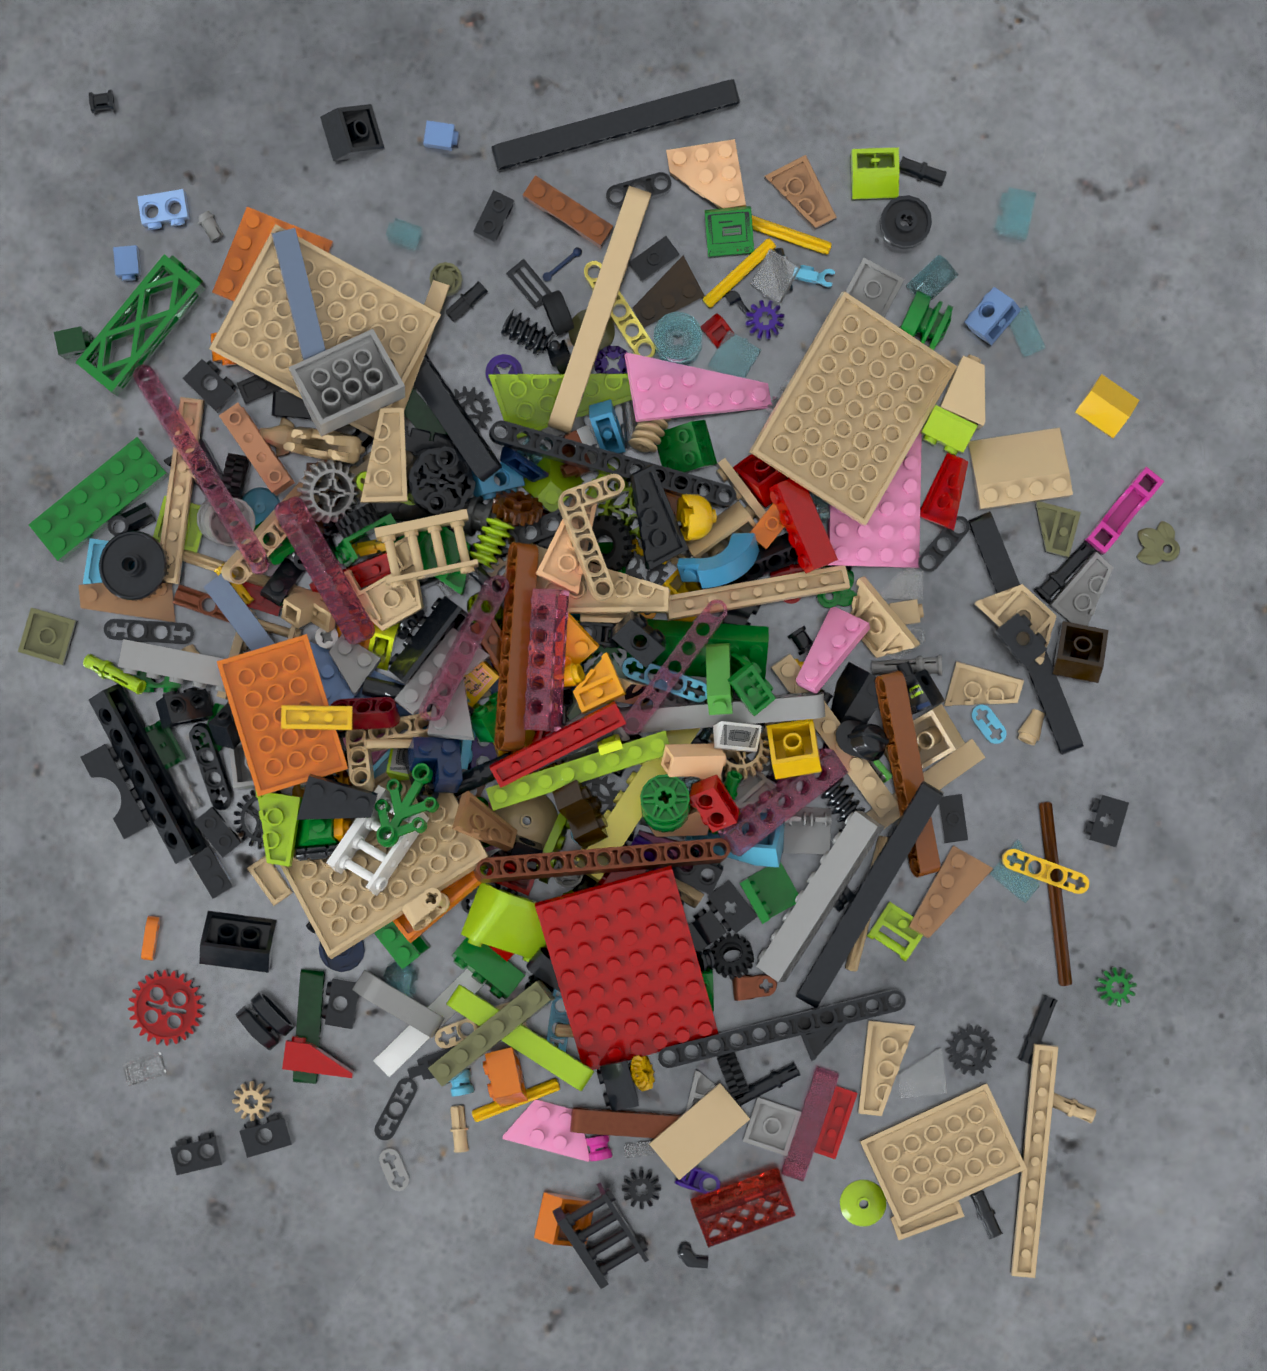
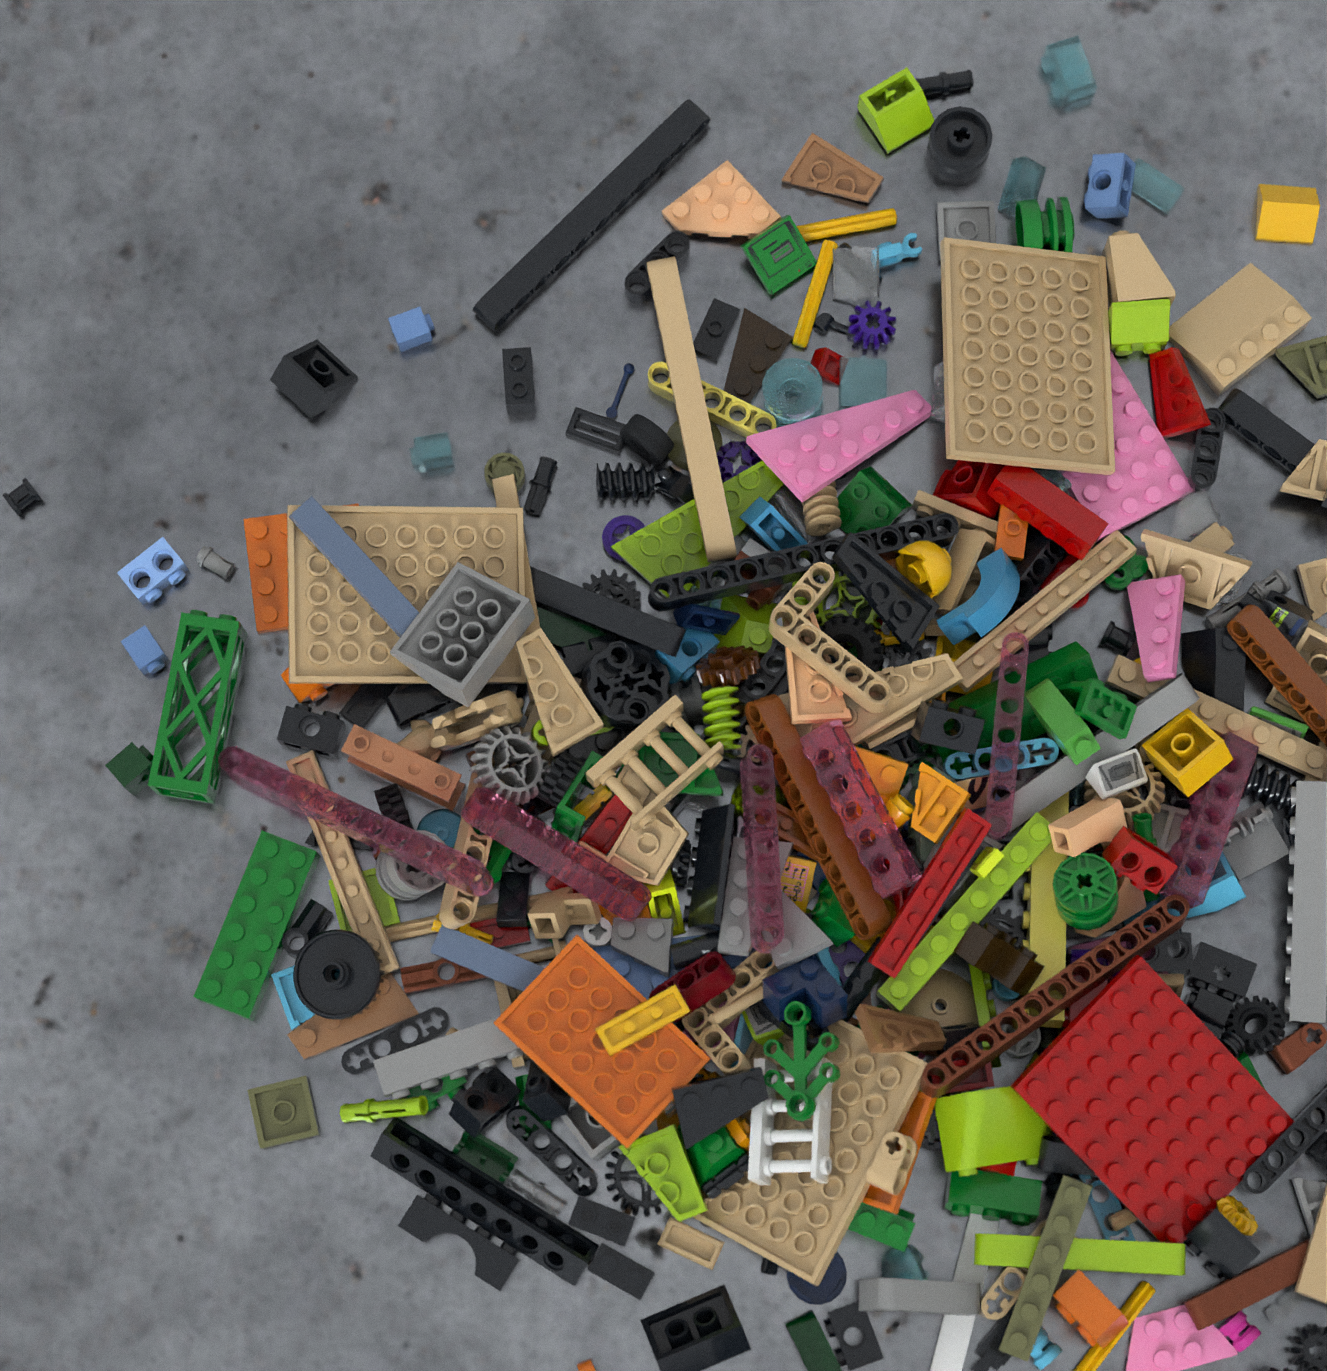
camera: 30 degrees left, 10 degrees down
dark orange arch [523,175,614,249] -> none
green bracket [739,862,798,924] -> none
black piece [836,720,890,761] -> none

